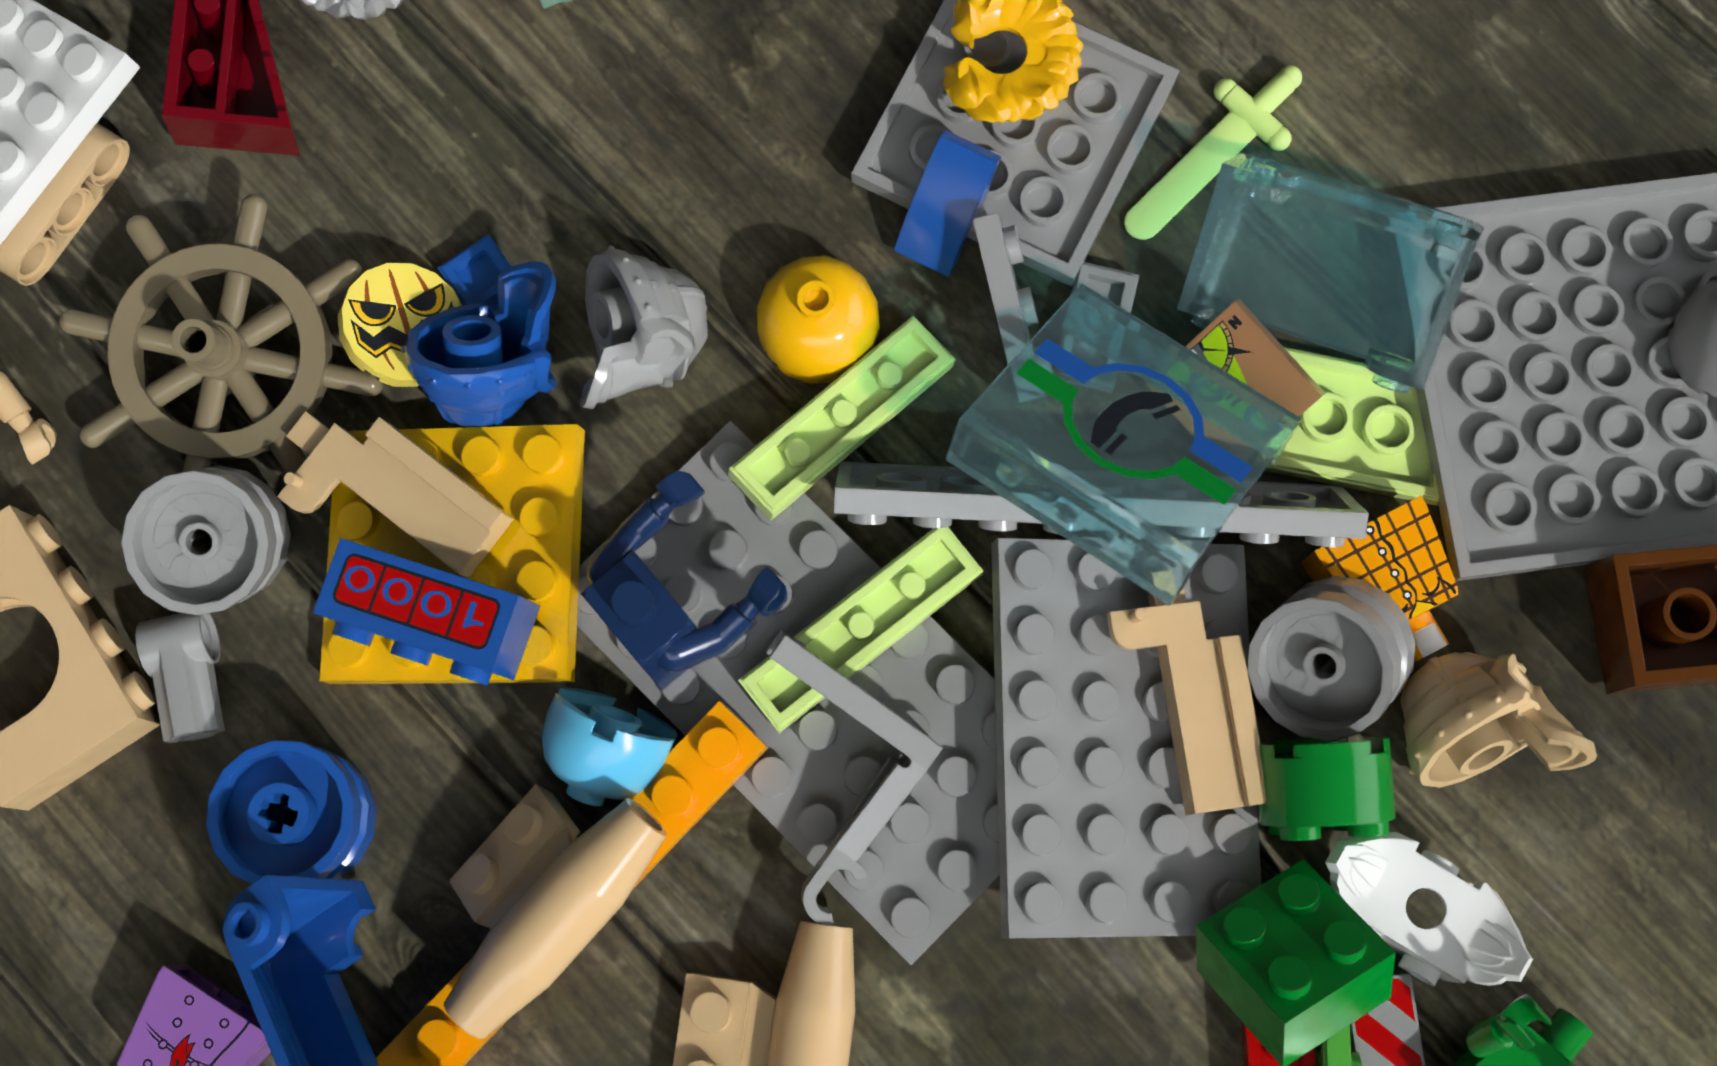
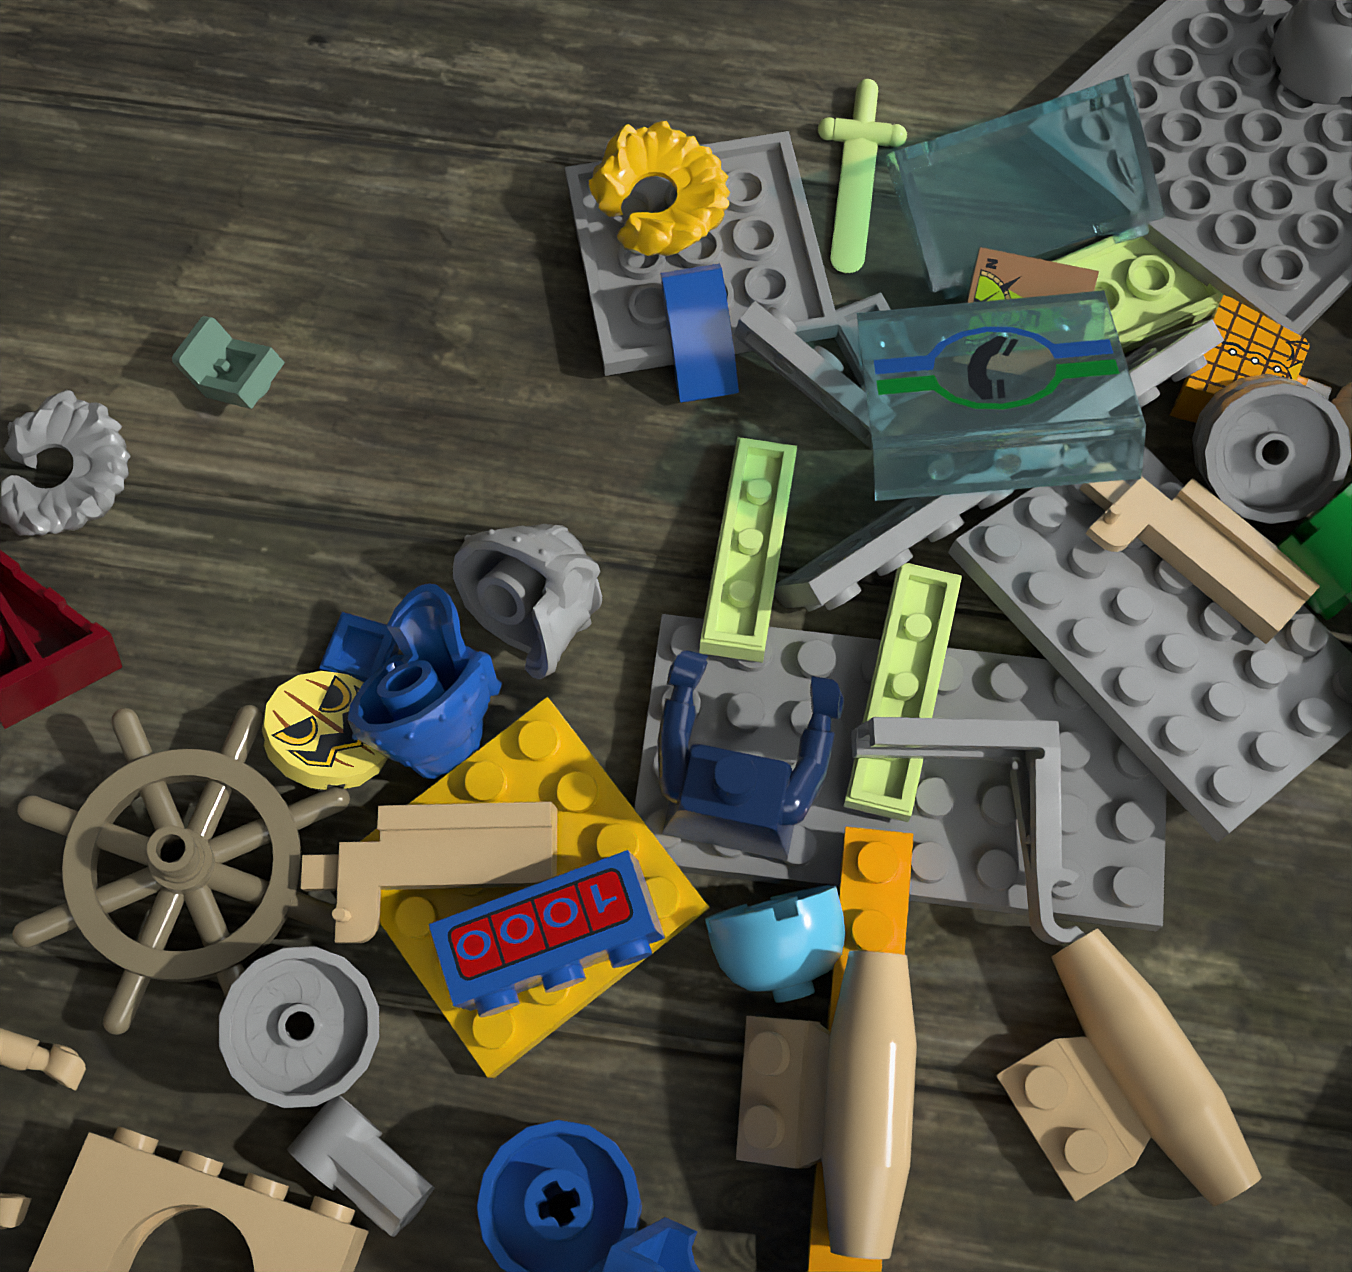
camera: 40 degrees left, 10 degrees down
yellow cylinder [756,255,879,384] -> none

